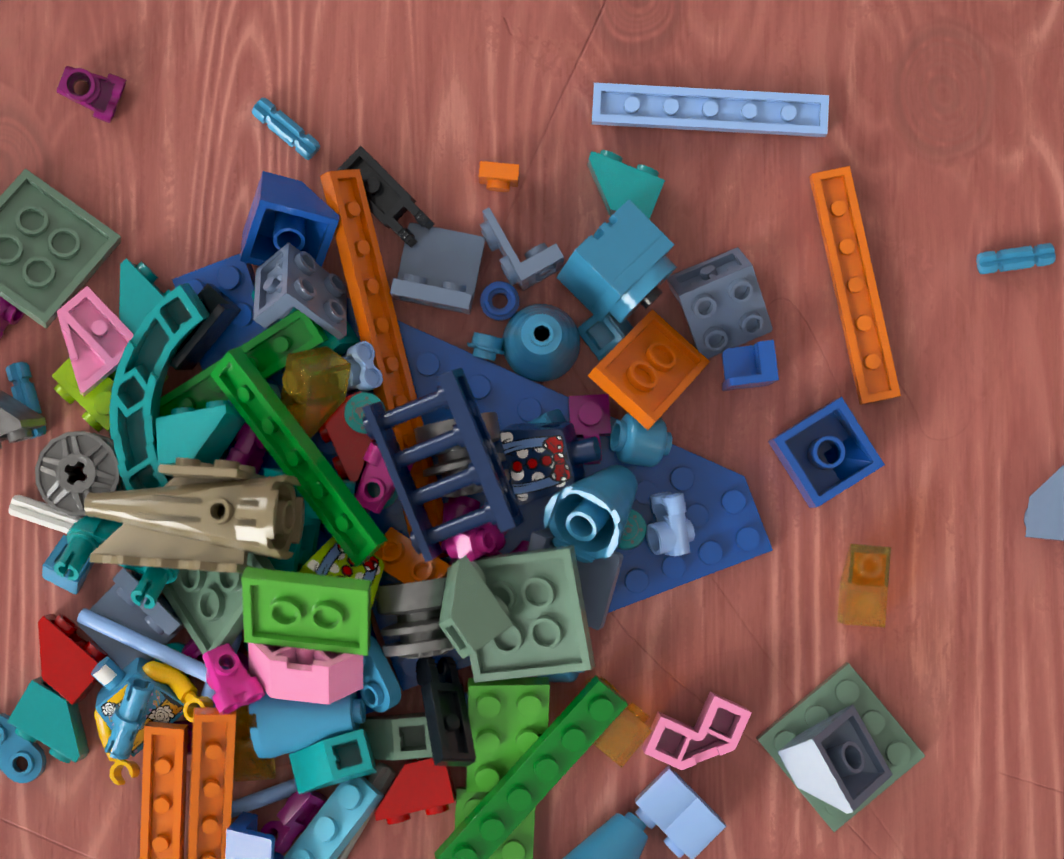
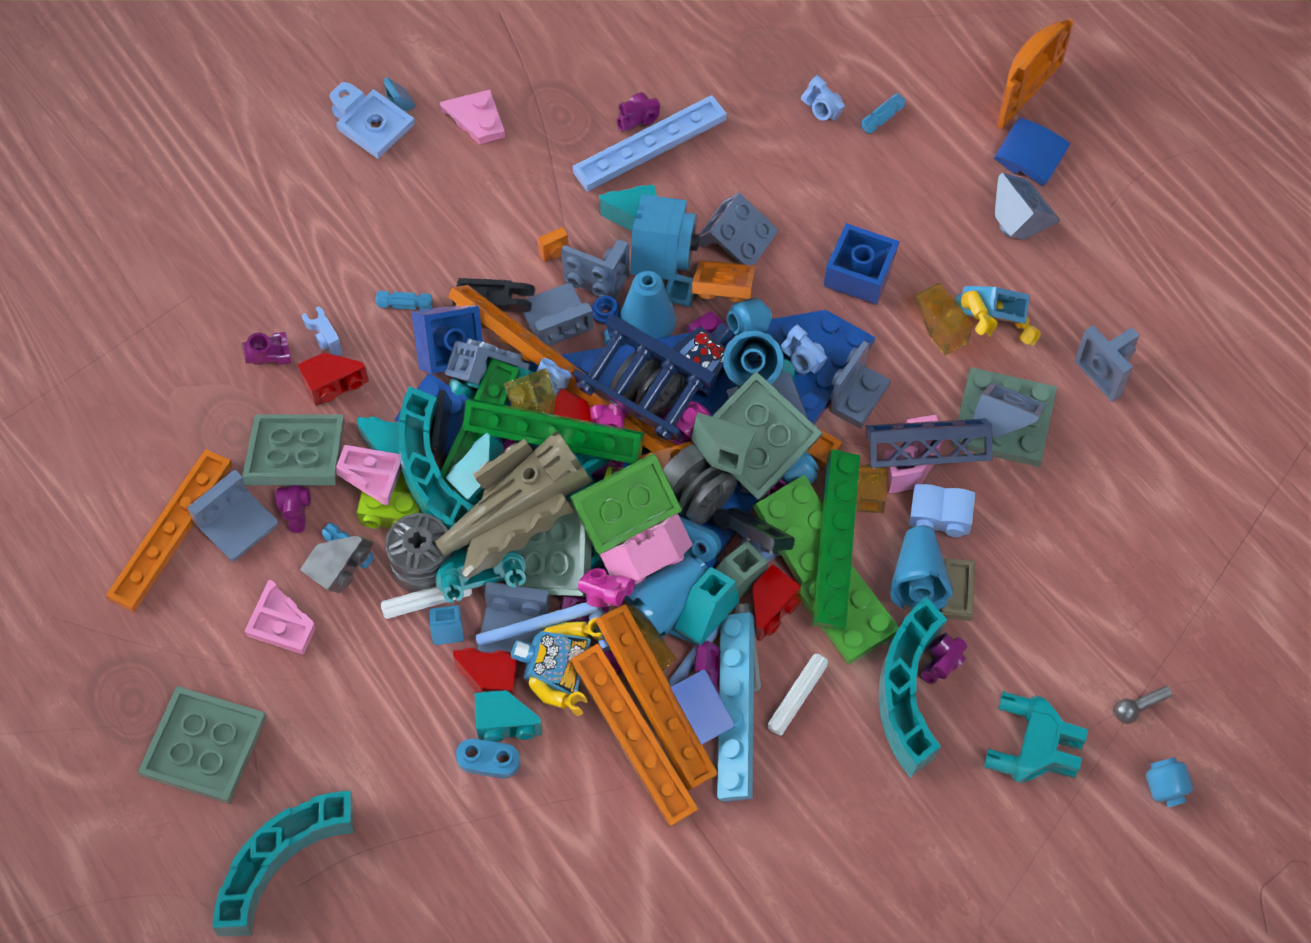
camera: 35 degrees left, 25 degrees down
dark azure pin [105,676,154,760] -> none
teal tile [344,393,386,434] -> none
blue panel [722,340,779,391] -> none
orange plate [809,166,901,405] -> none
none -> red slope [297,352,369,406]
none -> light blue plate [302,307,343,356]
none -> magenta plate [617,93,661,132]
none -> light blue plate [800,75,846,121]
none -> orange plate [807,428,842,469]
none -> sand blue bracket [829,341,891,429]
none -> dark blue fence [866,418,993,468]
none -> torso [955,286,1041,346]
none -> sand blue bracket [1074,325,1140,403]

